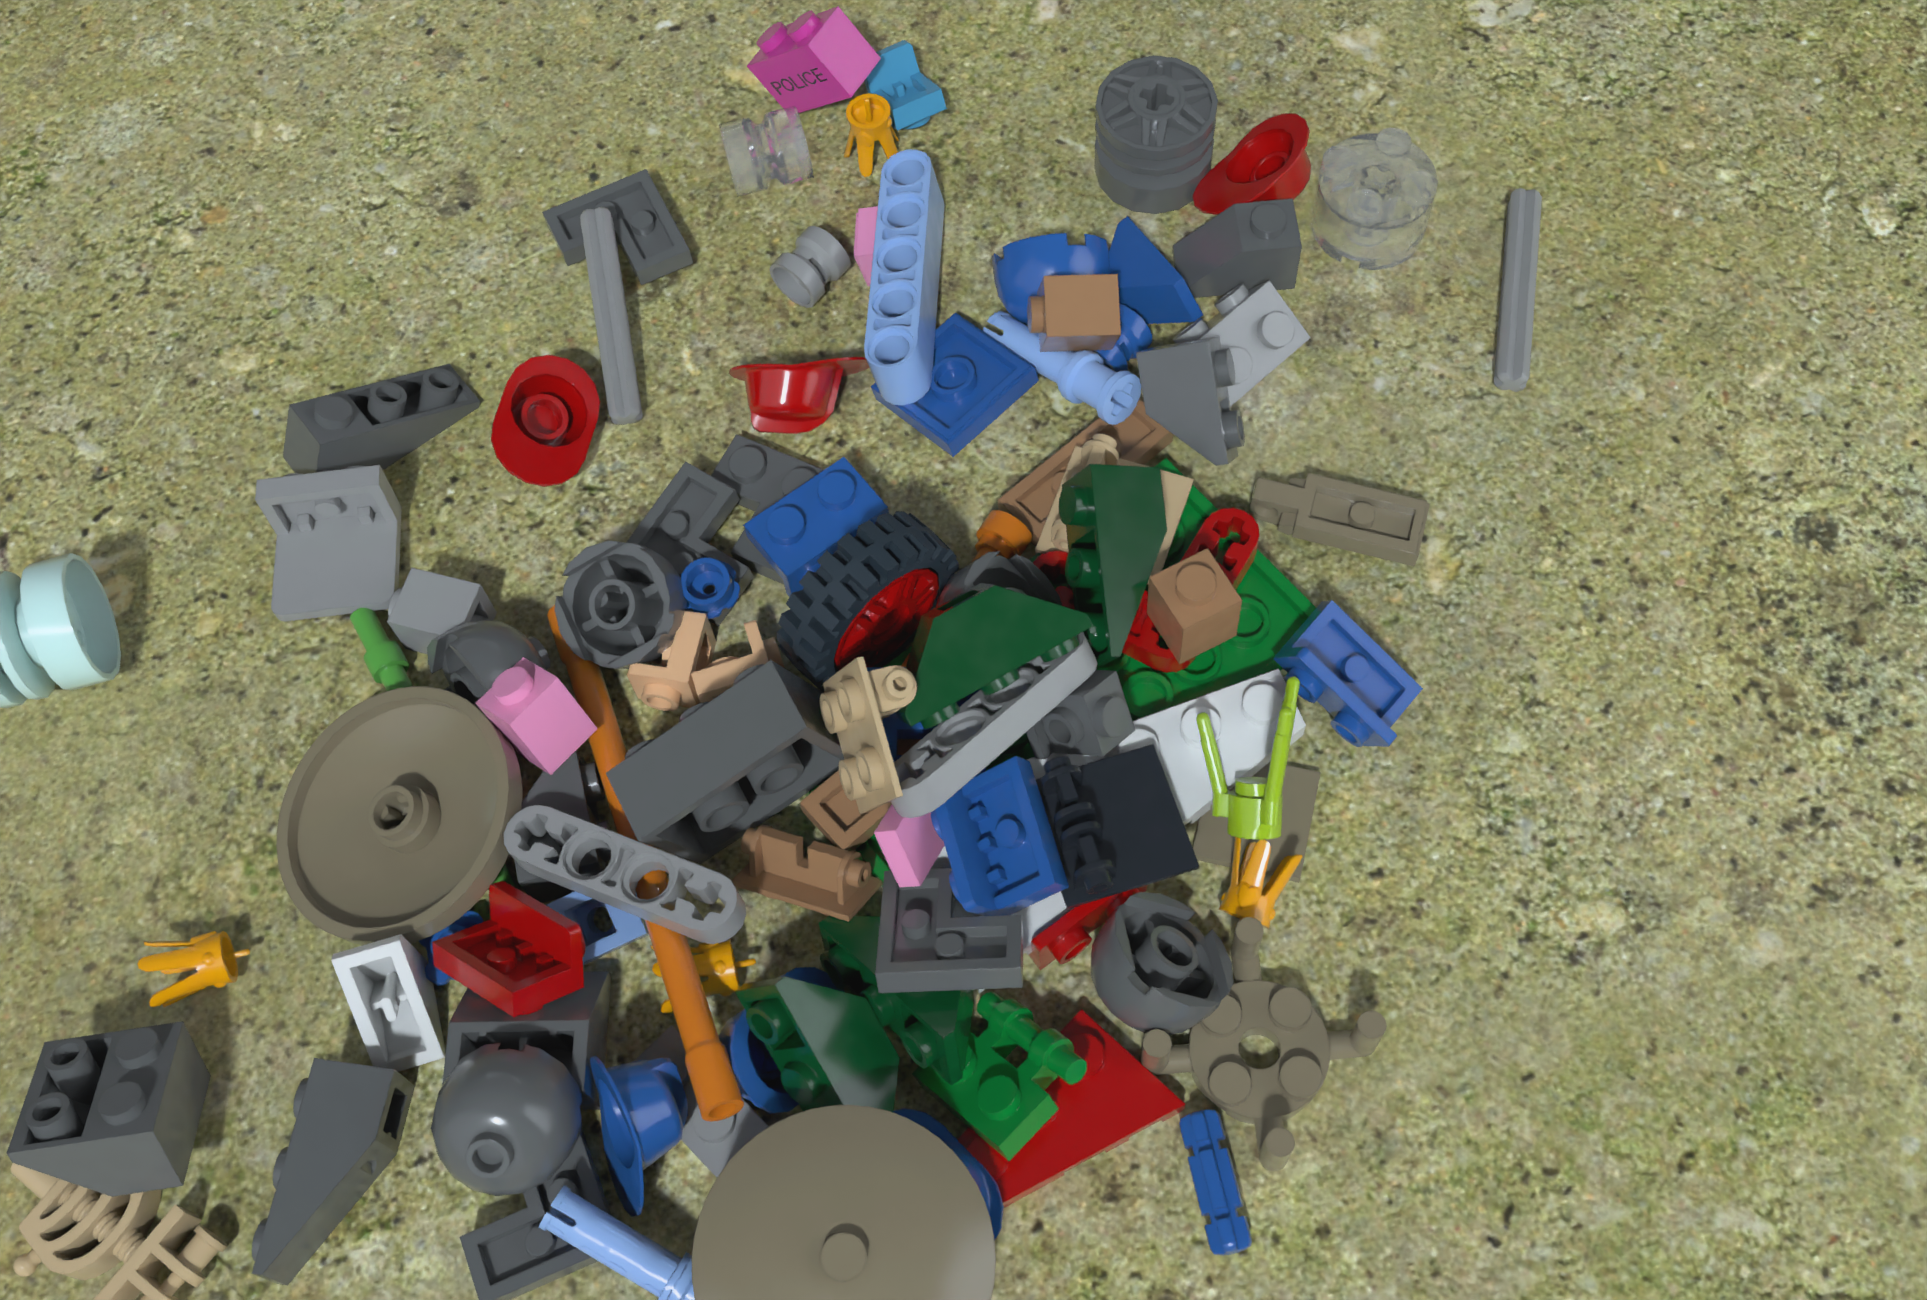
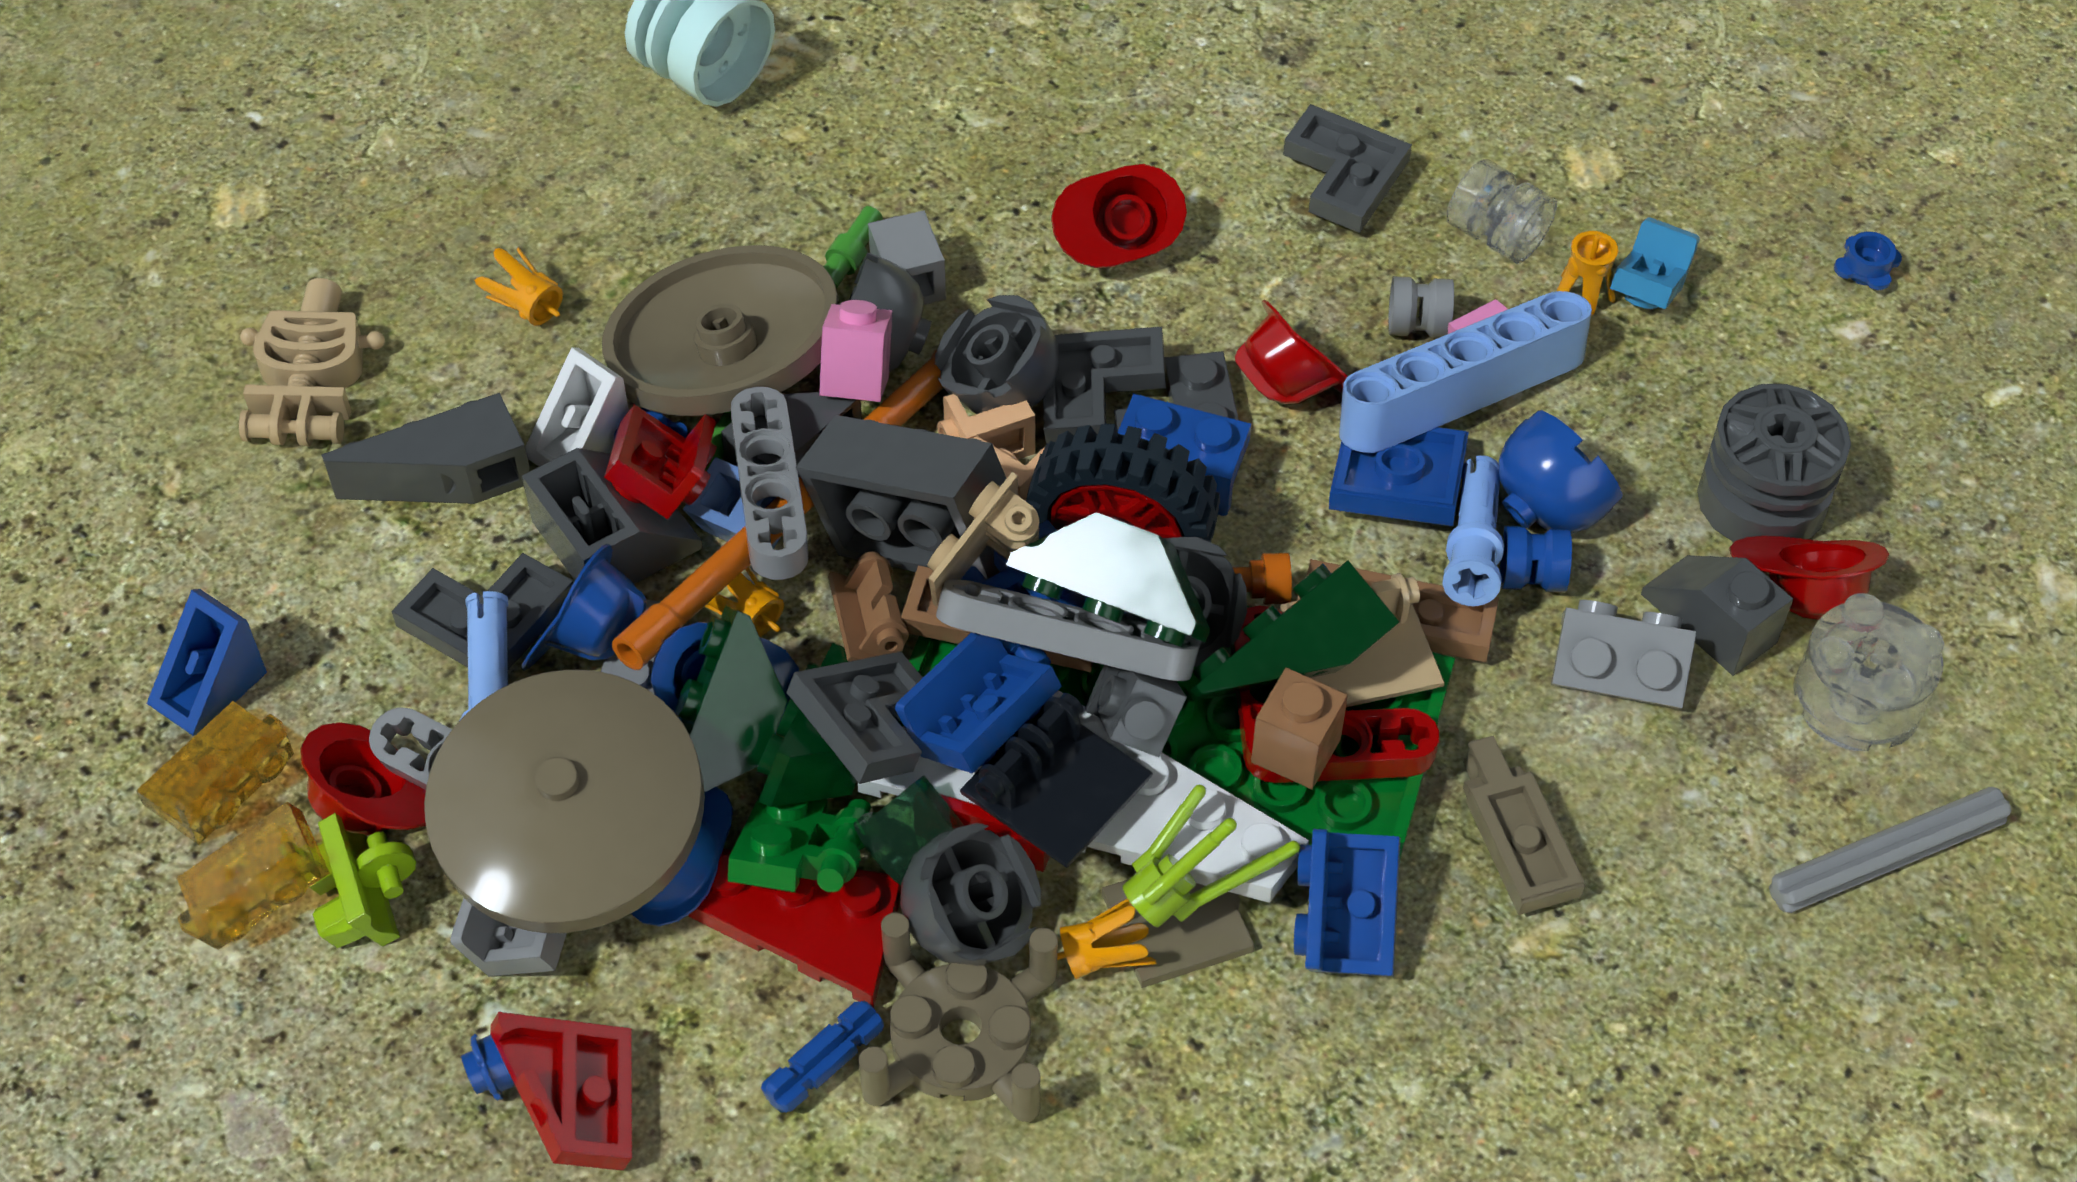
camera: 50 degrees right, 10 degrees down
dark grey slope [7,1021,211,1197] -> none
light grey bracket [255,465,402,622] -> none
dark grey slope [283,364,480,474] -> none
dark grey cylinder [431,1043,583,1196] -> none
light grey axle [580,207,643,425] -> none
blue plate [680,558,740,619] -> none
dark pink brick [747,6,881,116] -> none
bright pink tile [874,805,945,887] -> none
medium nougat brick [1027,274,1121,352] -> none
blue slope [1109,216,1203,324] -> none
dark grey slope [1136,336,1245,466] -> none
none -> clear green tile [854,775,965,886]

